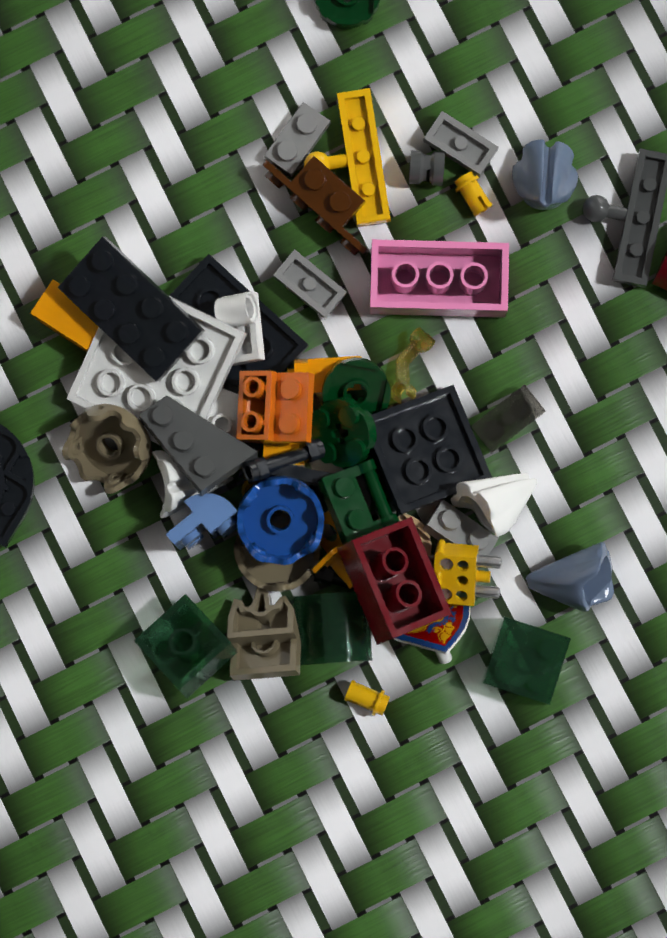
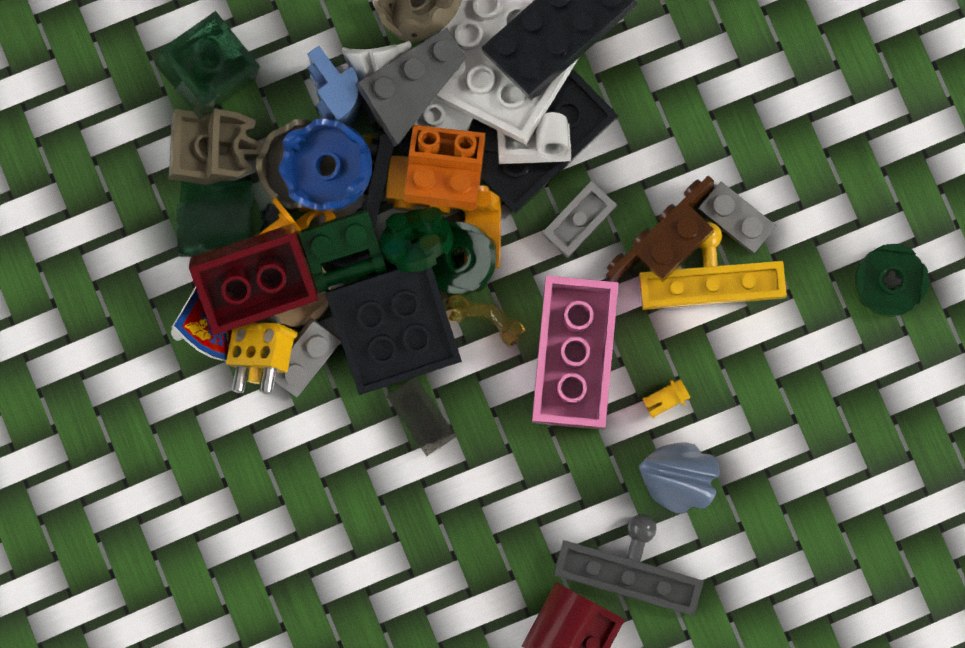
camera: 95 degrees right, 0 degrees up
black bar [243,438,325,483] -> none
yellow pin [344,680,390,716] -> none
dark grey wheel [409,150,445,186] -> none
light grey plate [423,111,499,178] -> none
white hat [451,473,537,537] -> none
clear green brick [481,617,571,705] -> none
sand blue hat [526,542,614,612] -> none

